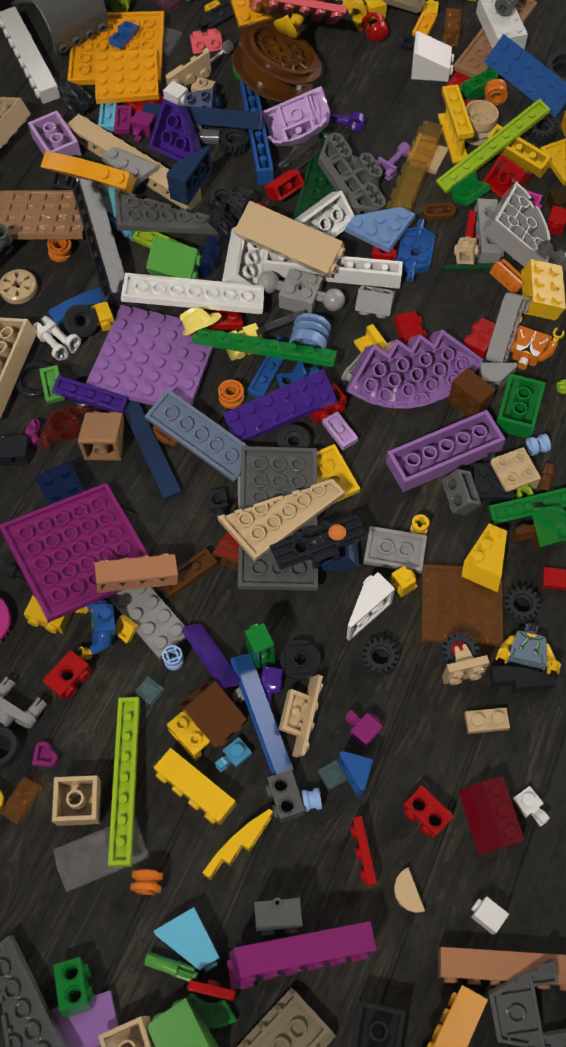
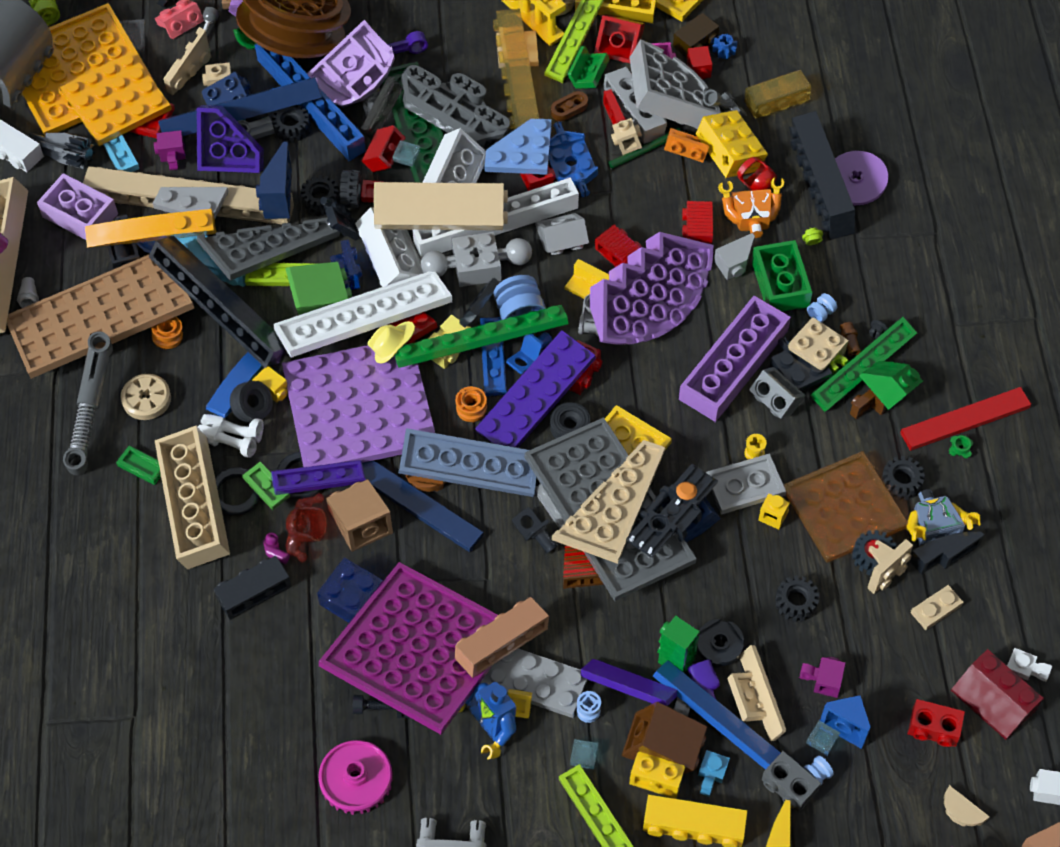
camera: 30 degrees left, 5 degrees down
yellow brick [24,595,73,634] -> none
red brick [42,650,92,701] -> none
blue slope [108,20,139,49] -> none
magenta plate [114,106,132,134] -> none
reddish brown plate [161,548,218,598] -> none
white brick [163,81,188,105] -> none
lavender plate [322,411,358,450] -> none
white slope [347,573,395,641] -> none
red plate [349,816,377,888] -> none
medium lavender bar [376,142,411,181] -> none
reddish brown brick [448,368,496,418] -> none
yellow wedge [461,523,507,592] -> none
light grey beam [486,293,530,363] -> none
none -> clear light blue plate [393,140,420,167]
none -> red helmet [737,157,777,191]

